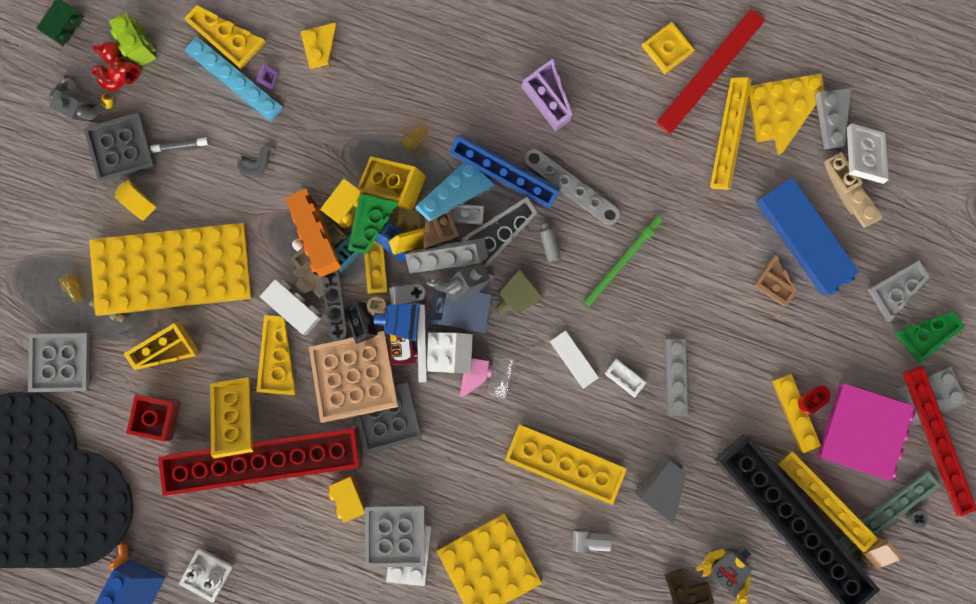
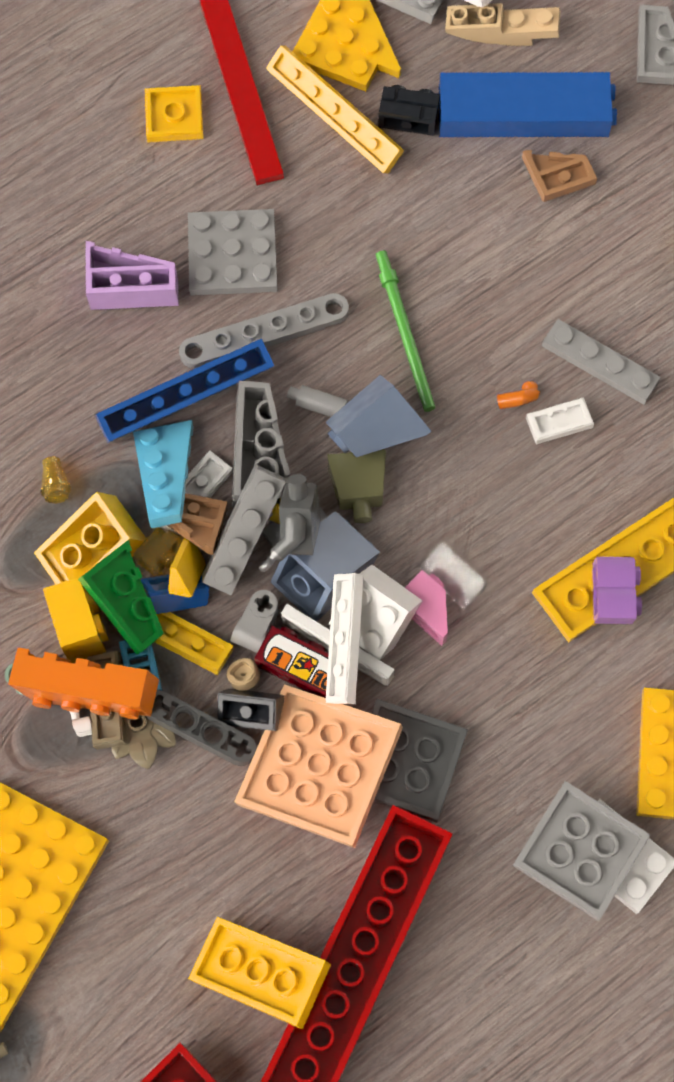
camera: 55 degrees left, 15 degrees down
yellow wedge [124,321,201,370] -> none
yellow wing [256,315,296,395] -> none
white brick [260,279,322,335] -> none
yellow piece [328,475,366,523] -> none
blue torso [374,303,420,341] -> none
white tile [550,331,599,389] -> none
none -> light grey plate [188,209,277,296]
none -> sand blue slope [325,375,431,457]
none -> white tile [326,573,364,704]
none -> black brick [378,85,440,136]
none -> orange arm [497,381,540,409]
none -> medium lavender brick [592,557,642,624]

